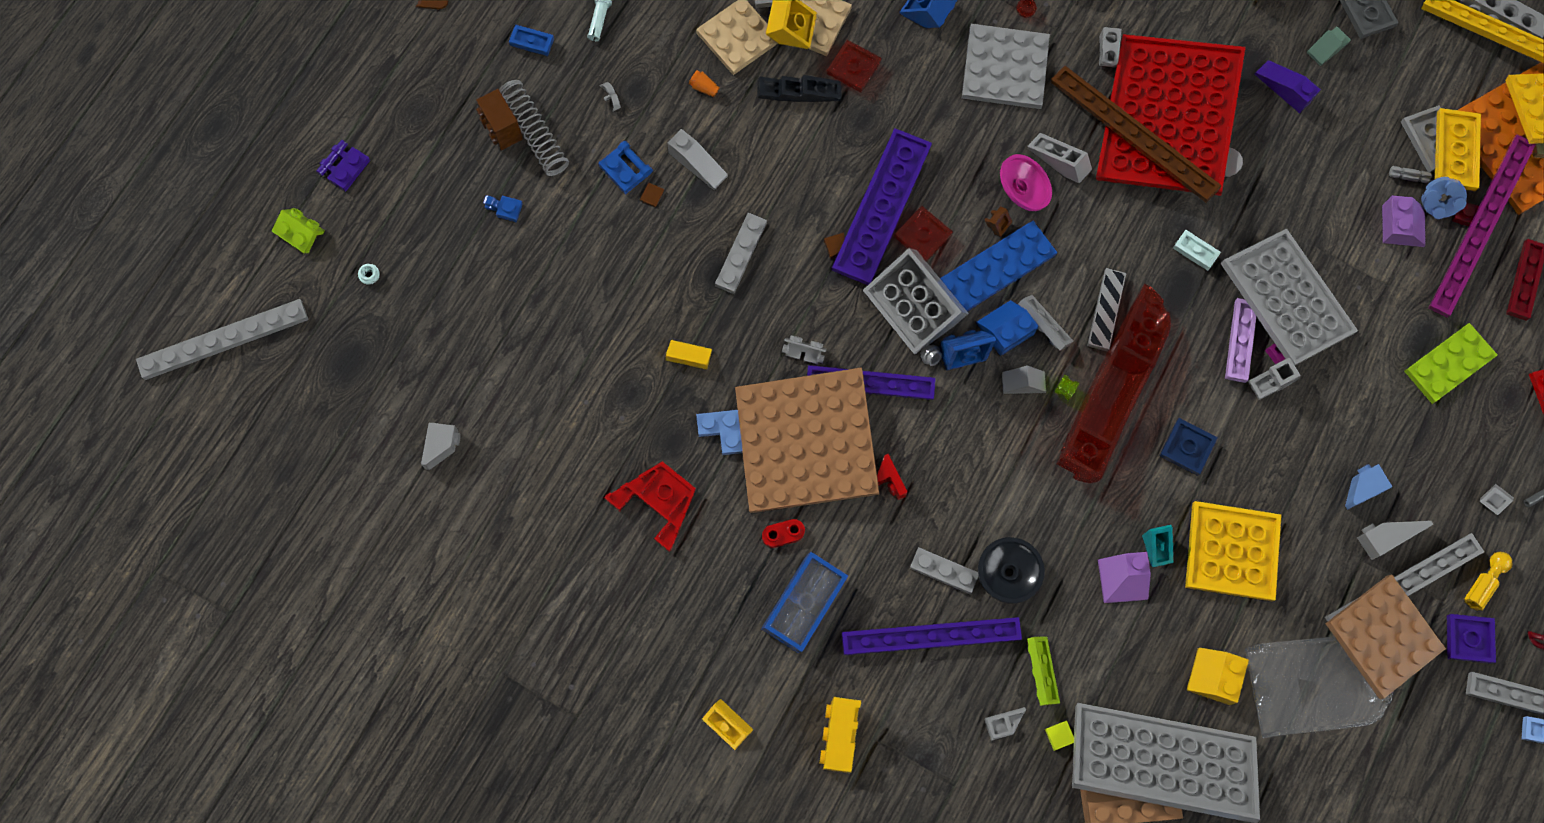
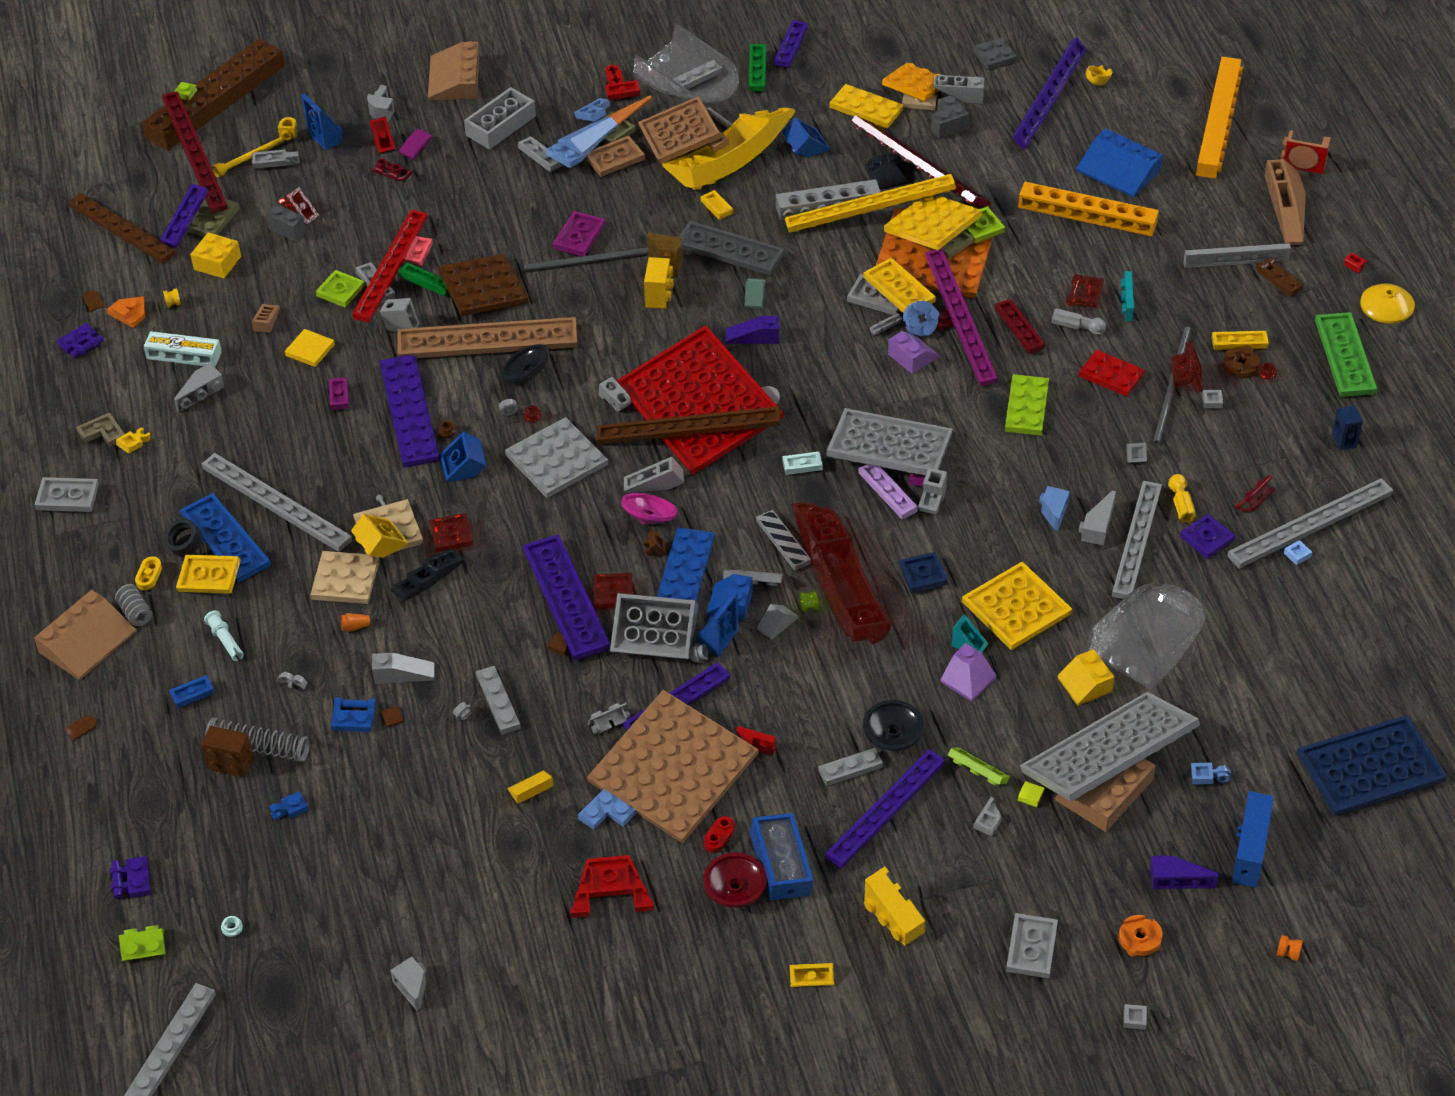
camera: 40 degrees left, 25 degrees down
medium nougat plate [1325,574,1446,699] -> none
none -> light grey plate [453,702,471,720]
none -> dark red dish [703,852,767,908]

